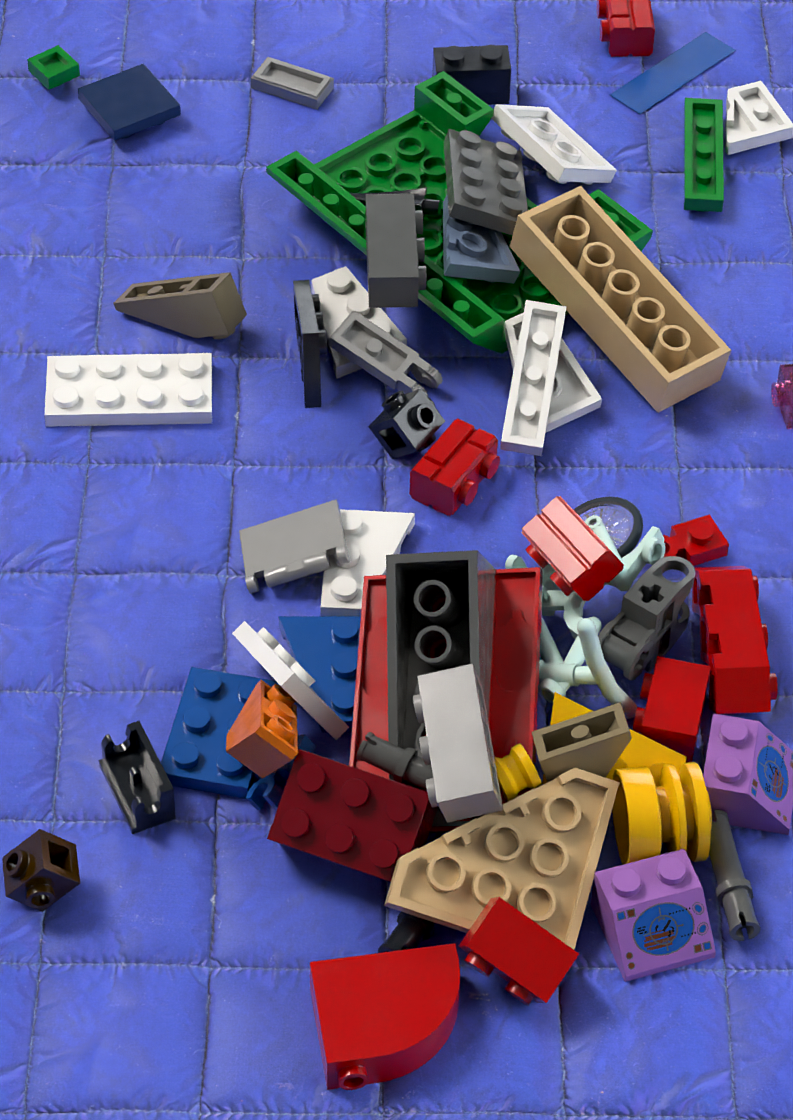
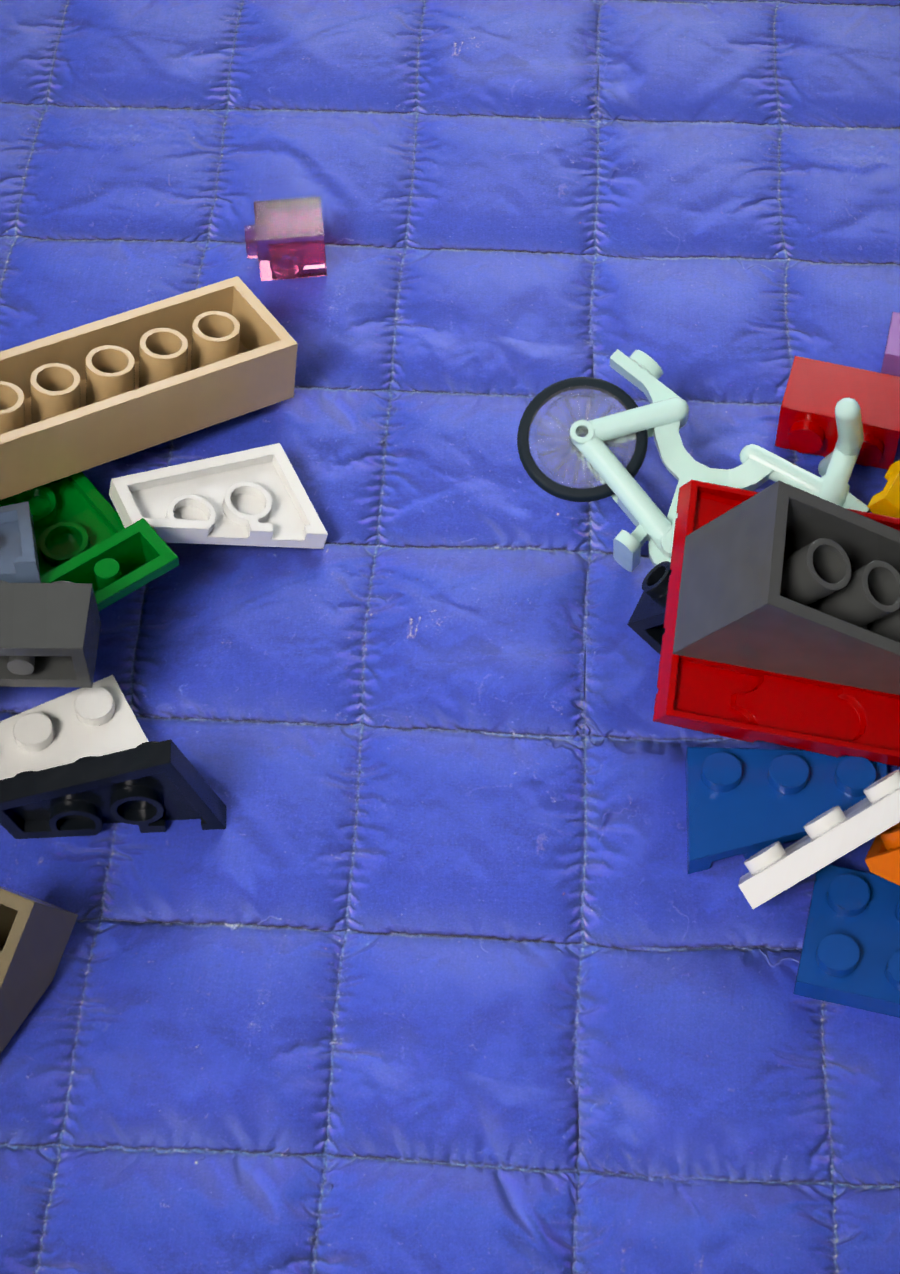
camera: 85 degrees left, 5 degrees up
white plate [45,353,212,427] -> none
light grey piece [239,499,350,594] -> none
white wing [321,509,415,616] -> none
light grey hinge [328,311,443,396] -> none
black brick [368,388,445,459] -> none
red brick [409,418,500,517] -> none
white plate [500,300,567,456] -> none
brick [521,496,624,601] -> none
dark grey piece [598,556,695,681] -> none
red plate [663,514,729,566] -> none
red brick [692,566,778,714] -> none

